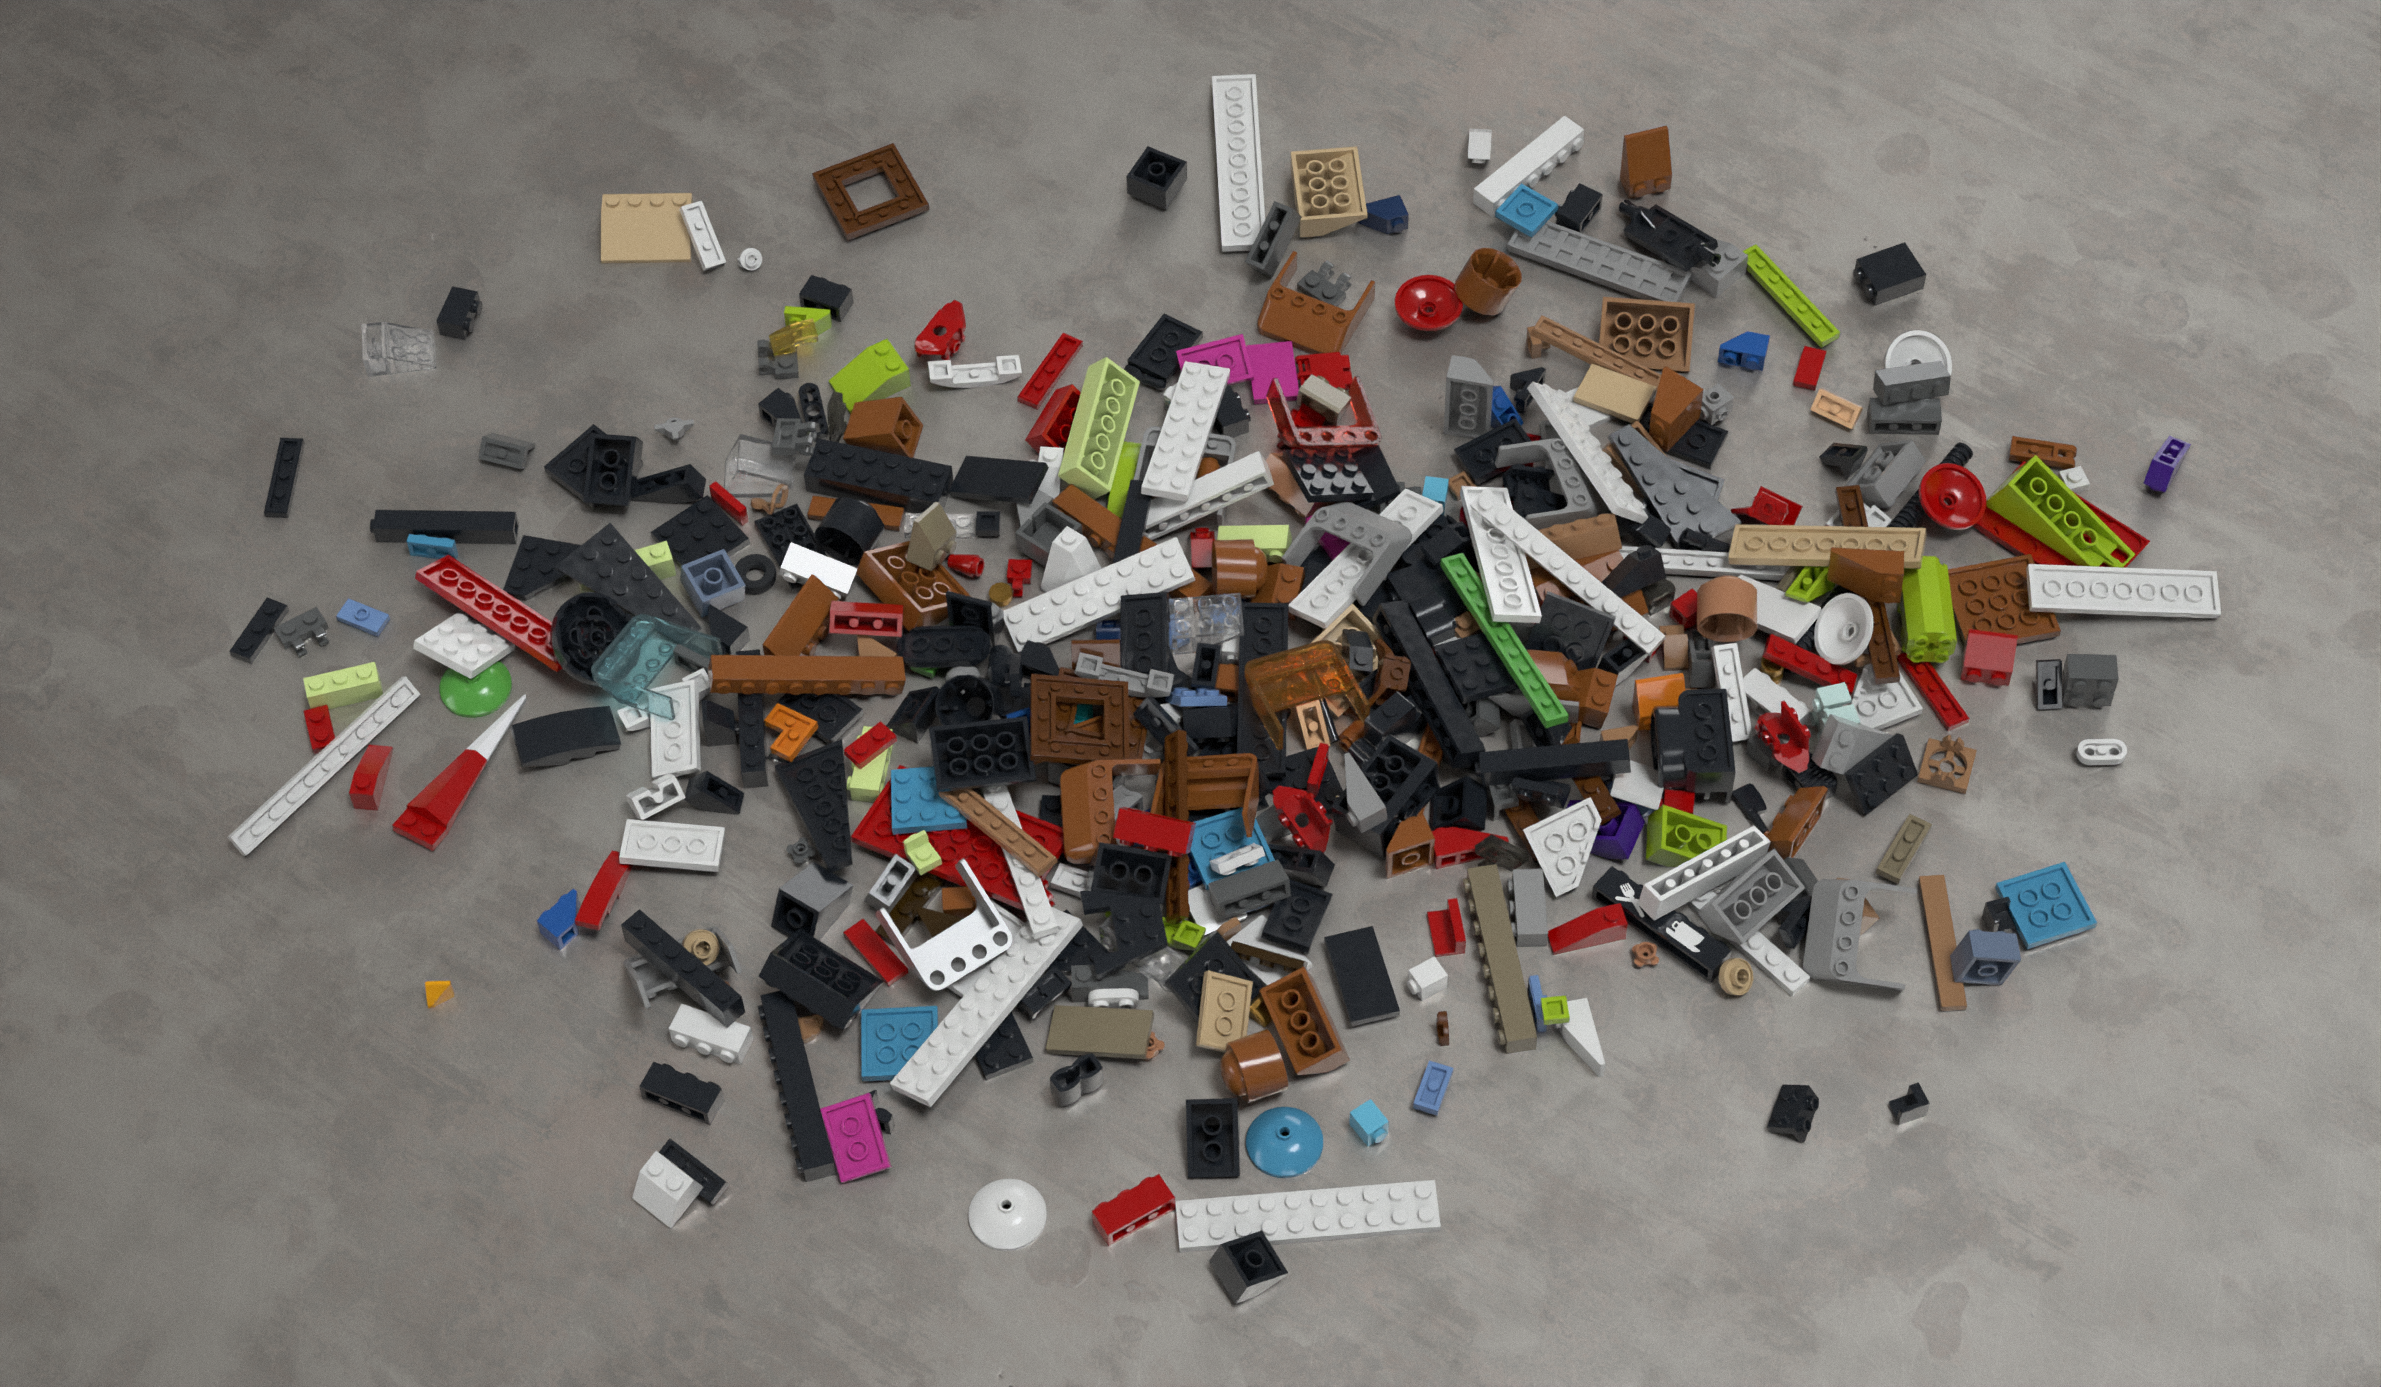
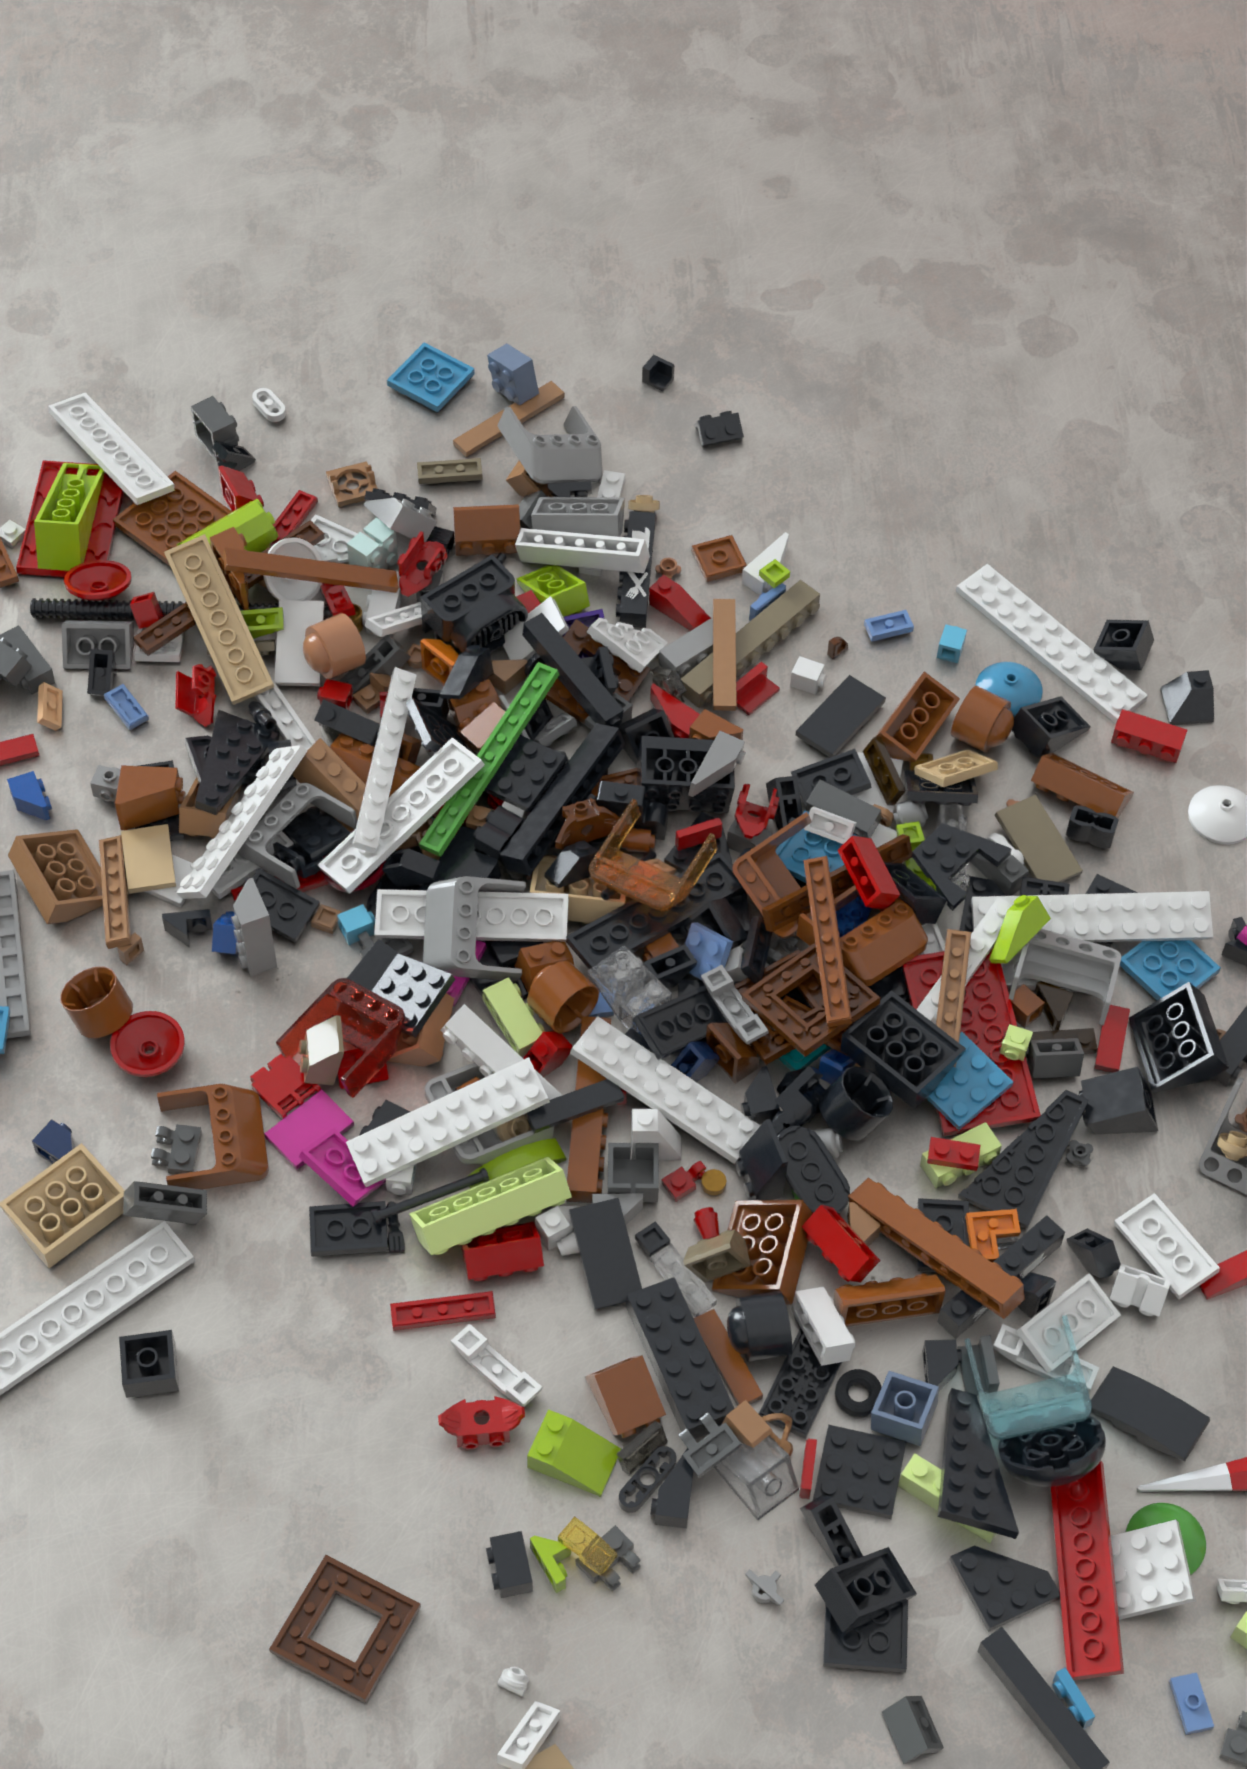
camera: 130 degrees left, 0 degrees up
black slope [886,686,939,744] -> none
black panel [1981,897,2016,933] -> none
none -> medium blue plate [104,684,149,730]
none -> red brick [130,592,163,629]
none -> dark orange tile [223,548,399,593]
none -> black bar [371,1168,489,1225]
none -> black slope [440,645,494,699]
none -> dark orange tile [691,535,747,582]
none -> medium nougat tile [713,599,736,711]
none -> medium nougat slope [722,1400,773,1448]
none -> dark orange tile [803,856,853,1027]
none -> lime slope [989,895,1051,963]
none -> dark orange slope [1031,753,1134,818]
none -> black slope [1160,670,1214,725]

